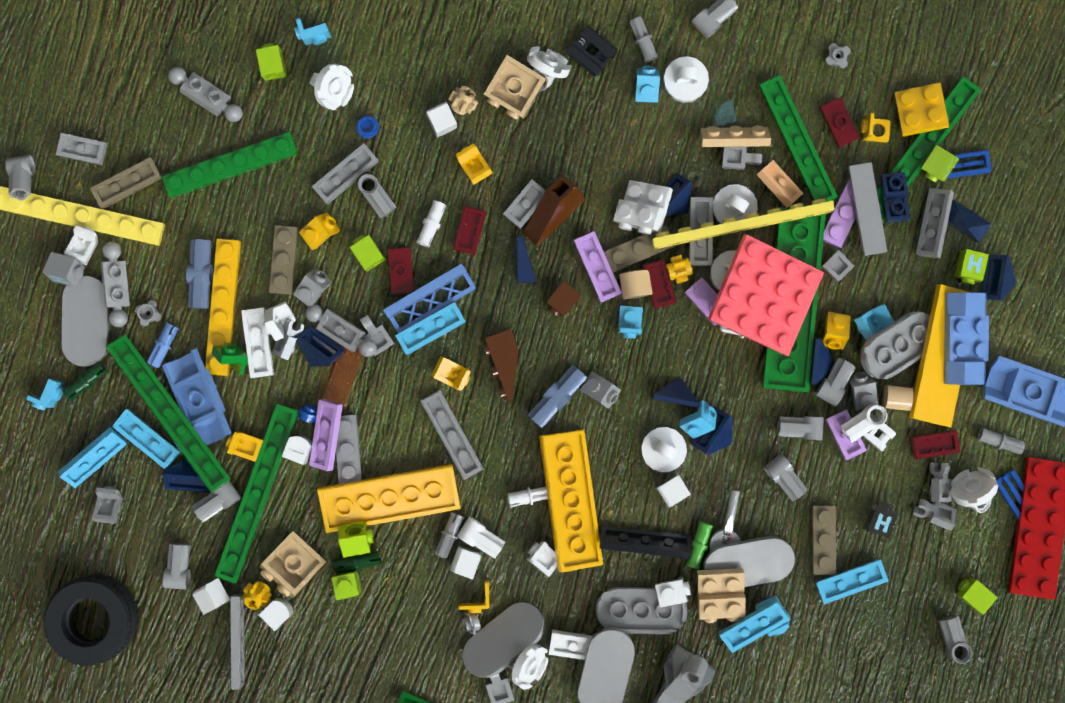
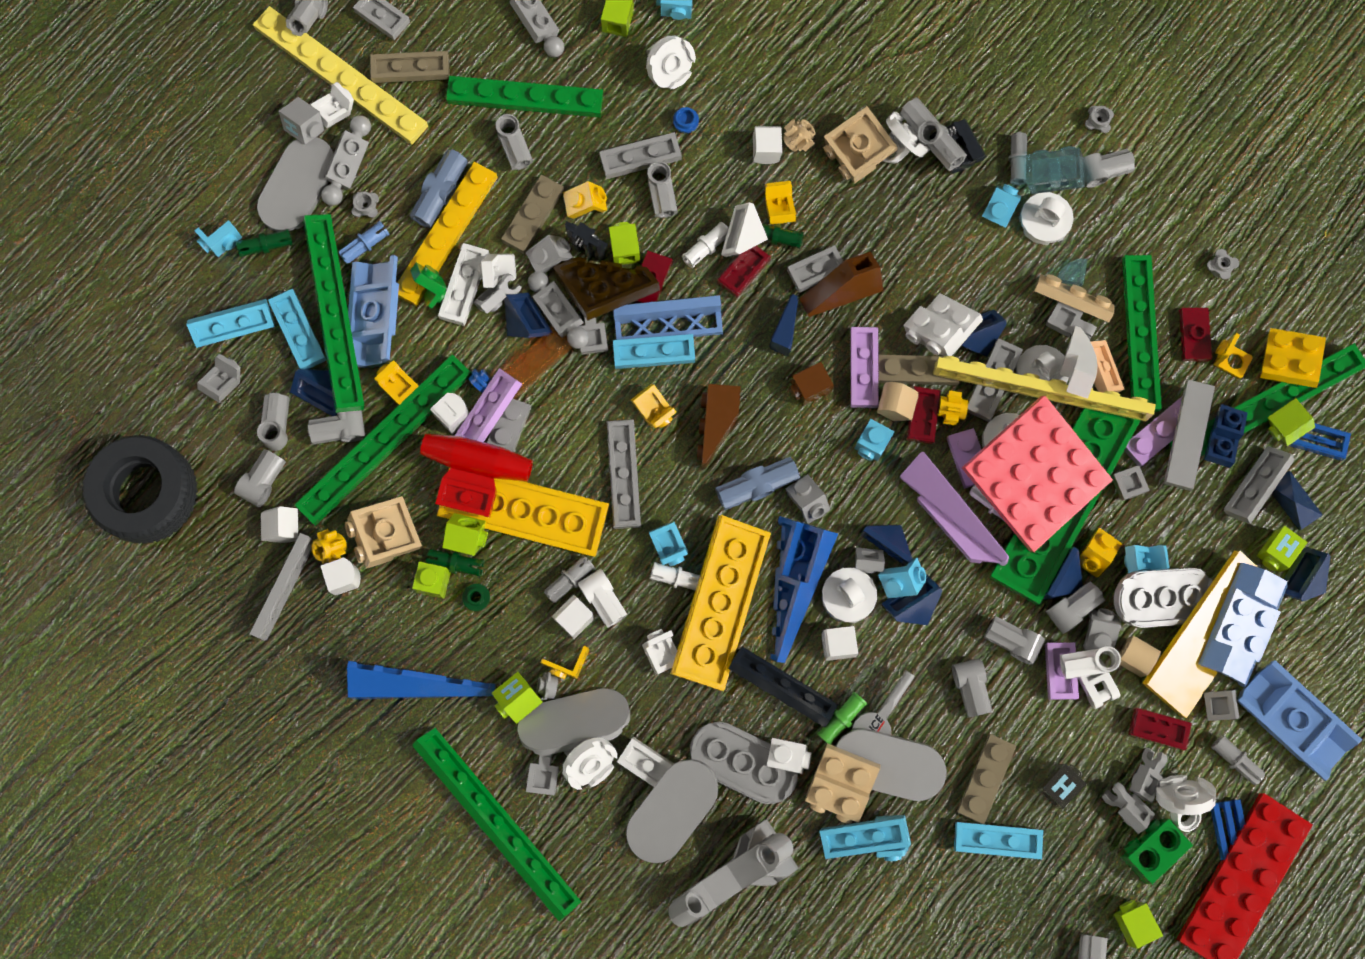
camera: 25 degrees right, 10 degrees down
none -> light grey piece [257,393,290,451]
none -> blue wedge [347,661,496,700]
none -> red plate [420,434,533,518]
none -> dark green plate [462,584,490,612]
none -> lime brick [492,672,543,724]
none -> light grey piece [496,114,533,170]
none -> dark brown plate [553,257,660,321]
none -> black piece [565,221,608,261]
none -> medium azure bracket [649,521,688,567]
none -> white slope [721,202,768,257]
none -> dark green pin [762,223,804,249]
none -> blue wedge [771,516,838,663]
none -> light grey plate [855,547,885,573]
none -> light grey piece [900,97,967,171]
none -> lavender wedge [900,451,1009,566]
none -> clear light blue brick [1026,146,1085,194]
none -> white slope [1060,326,1098,399]
none -> green brick [1120,818,1193,885]
none -> light grey plate [1204,690,1239,721]

